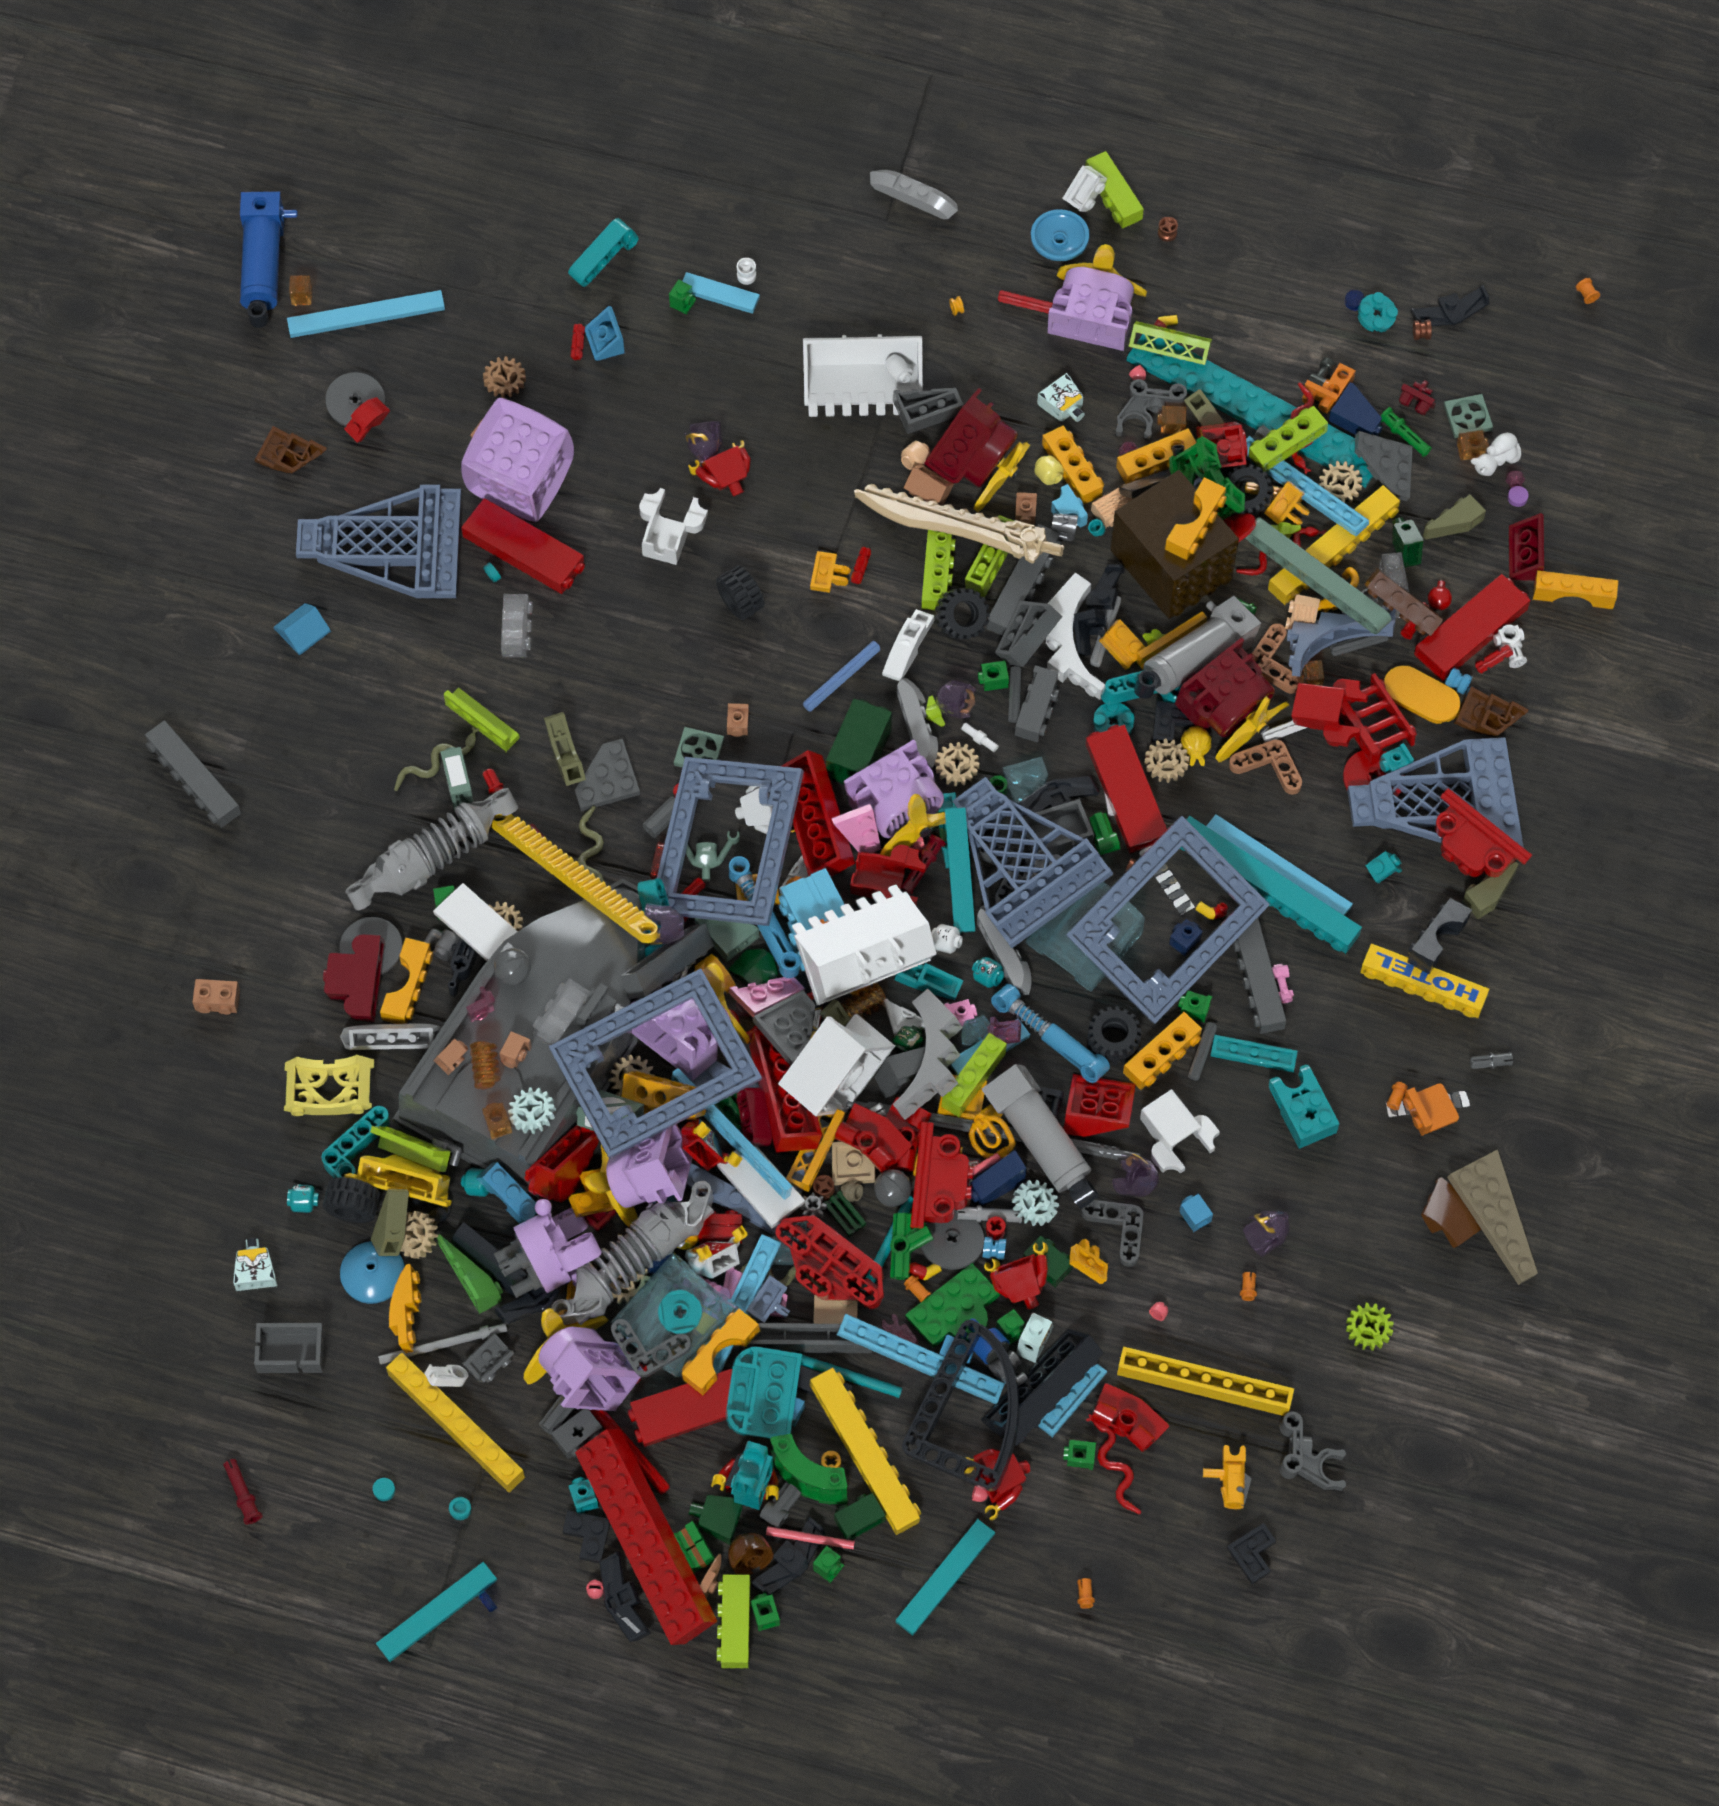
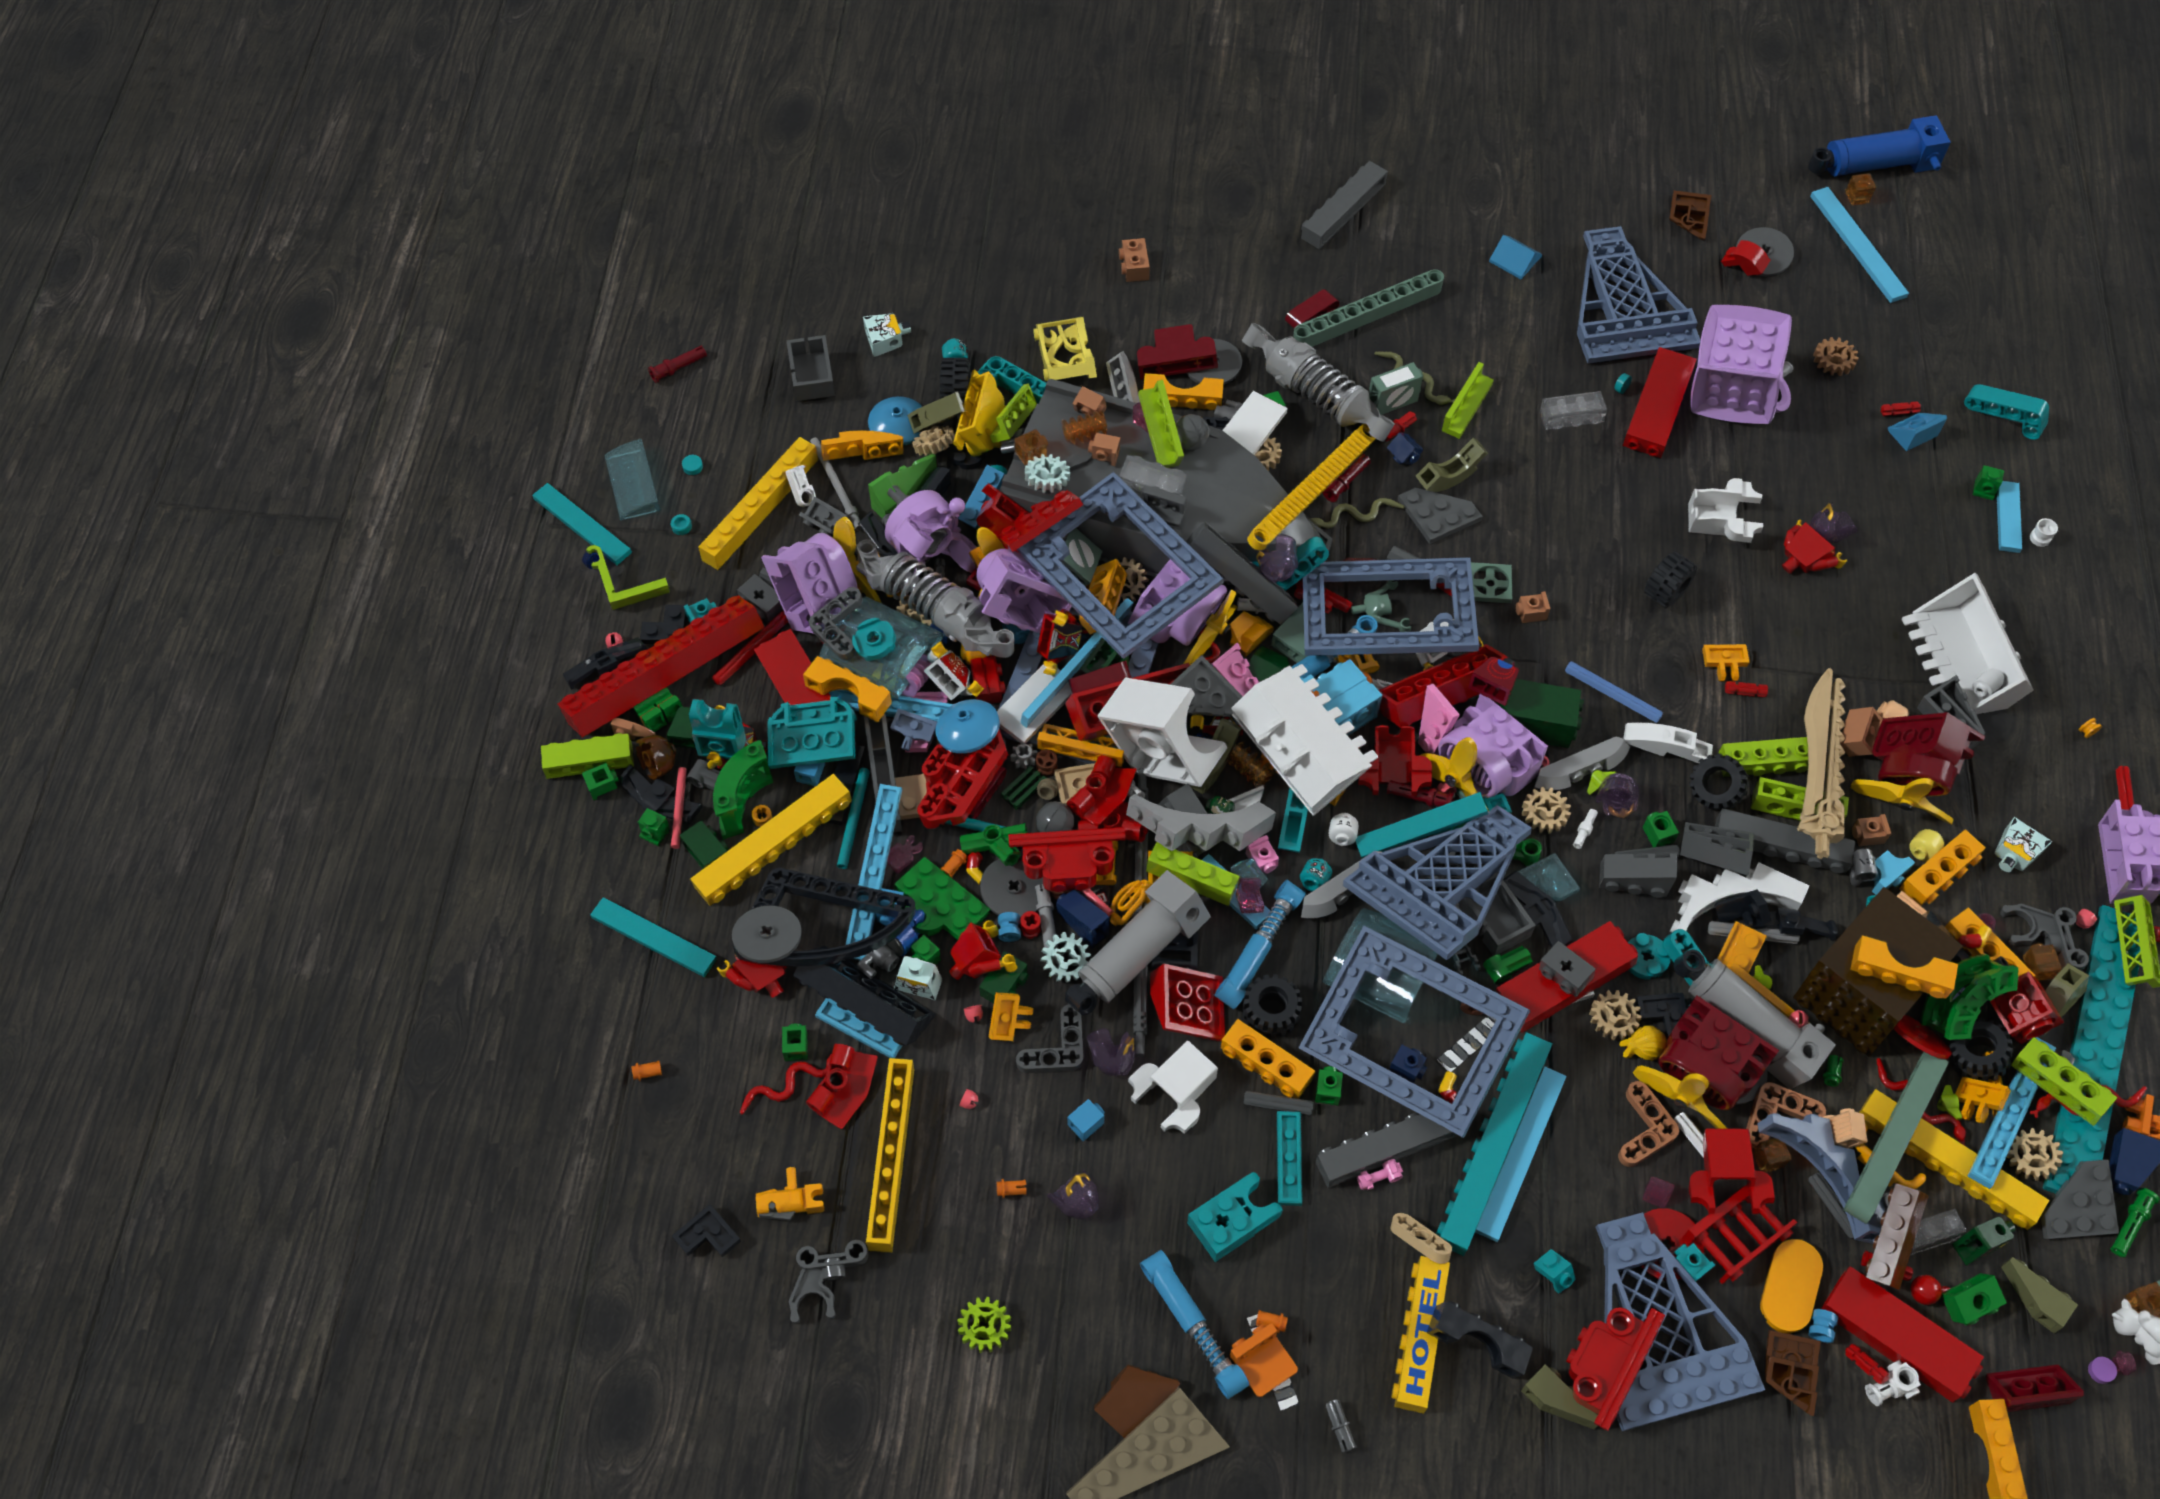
camera: 80 degrees right, 5 degrees down
none -> lime hinge [586,545,670,610]
none -> clear light blue slope [604,439,660,520]
none -> dark grey piece [732,906,802,963]
none -> dark azure dish [935,699,1000,753]
none -> coral hinge [964,1005,983,1023]
none -> red plate [998,490,1083,552]
none -> lime fence [1138,380,1184,469]
none -> dark azure piece [1140,1250,1249,1399]
none -> dark red beam [1285,289,1340,329]
none -> sand green beam [1293,269,1444,347]
none -> dark blue brick [1387,432,1424,465]
none -> tan beam [1390,1213,1452,1264]
none -> dark red torso [1468,657,1519,706]
none -> dark grey brick [1539,941,1596,997]
none -> clear pink slope [1642,1177,1675,1208]
none -> coral hinge [1788,1010,1809,1028]
none -> green brick [1942,1273,2007,1325]
none -> red arm [1959,925,1992,949]

